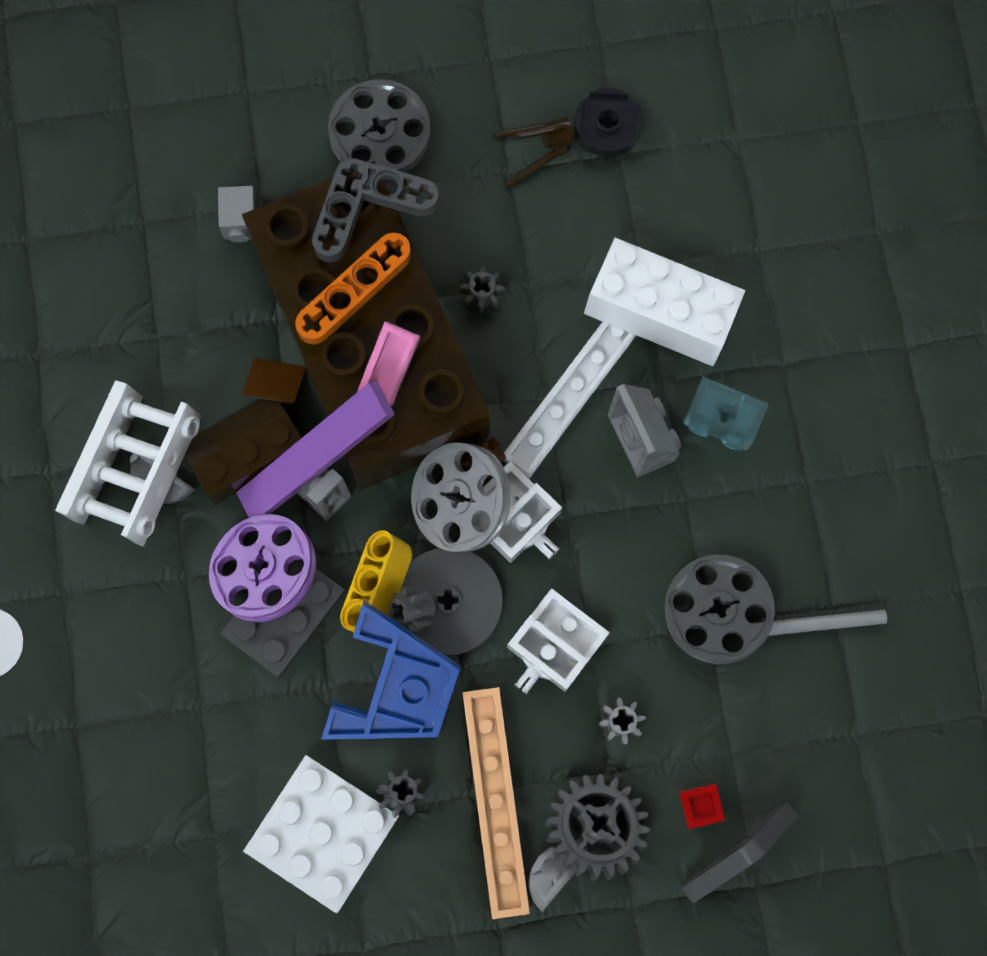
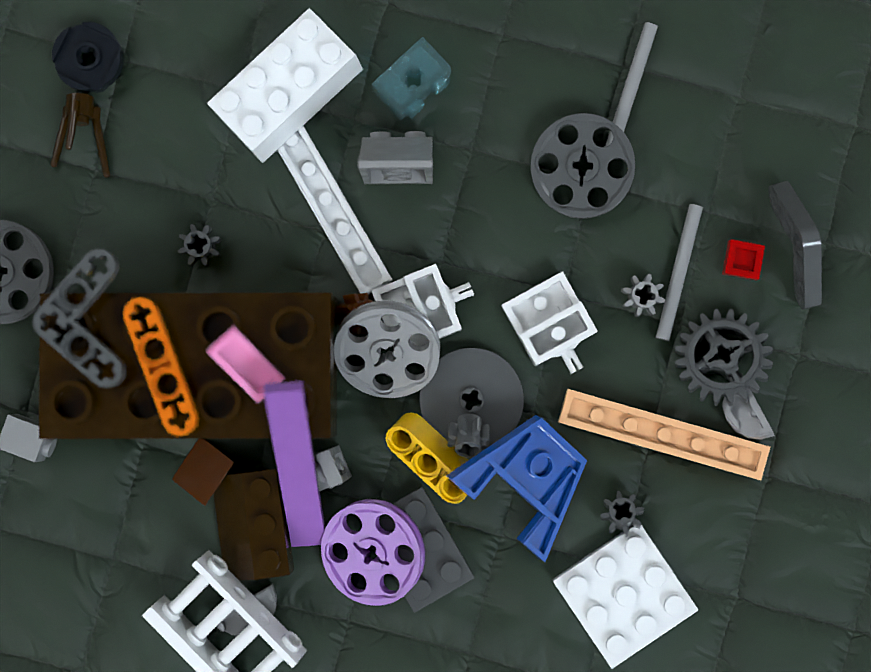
camera: 55 degrees left, 10 degrees up
none -> light grey bar [656,204,703,341]

